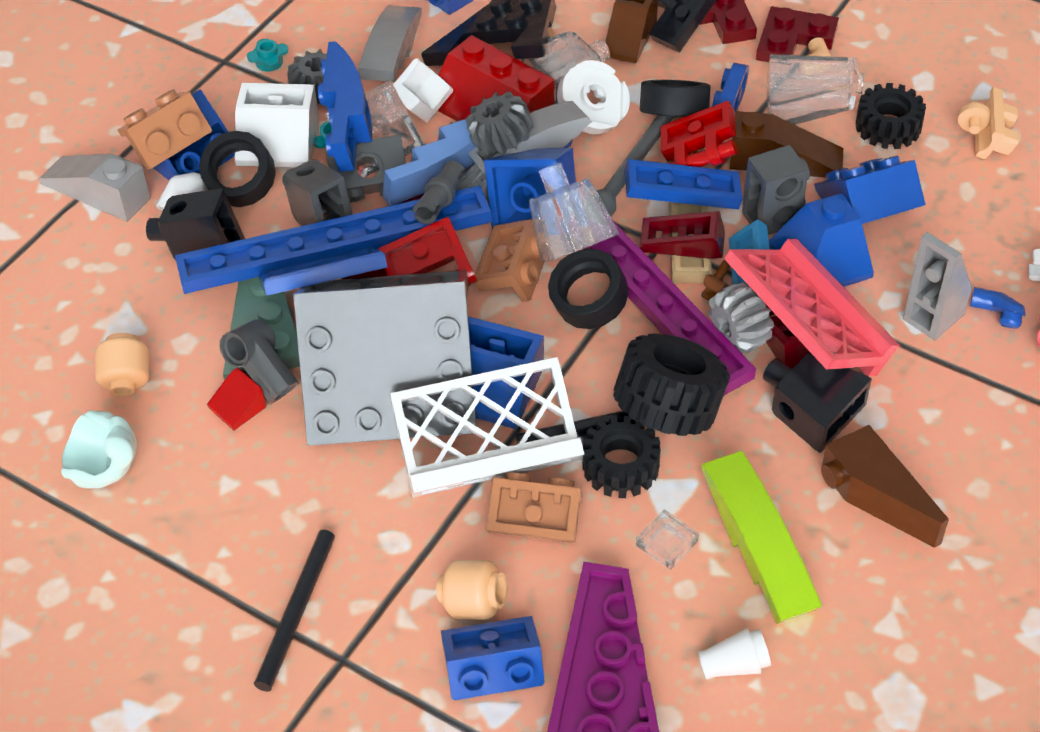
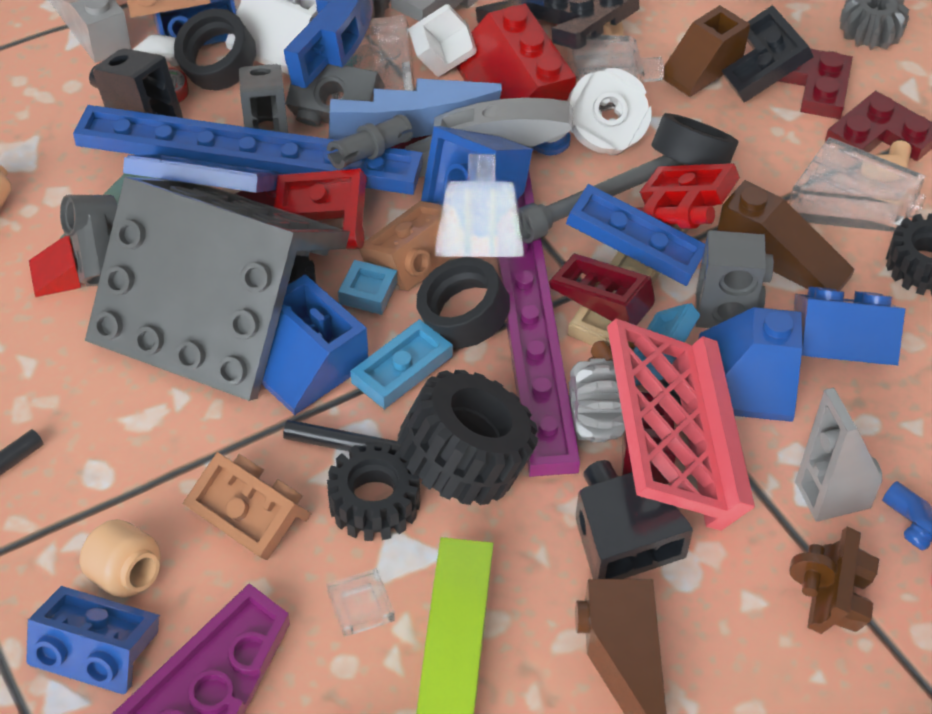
camera: 25 degrees right, 0 degrees up
white fence [390,357,584,498] -> none
dark grey gear [465,91,533,156] -> none
blue plate [712,62,749,111] -> none
none -> dark azure plate [338,260,397,315]
none -> dark azure plate [350,319,453,410]
none -> reddish brown hips [789,526,879,634]

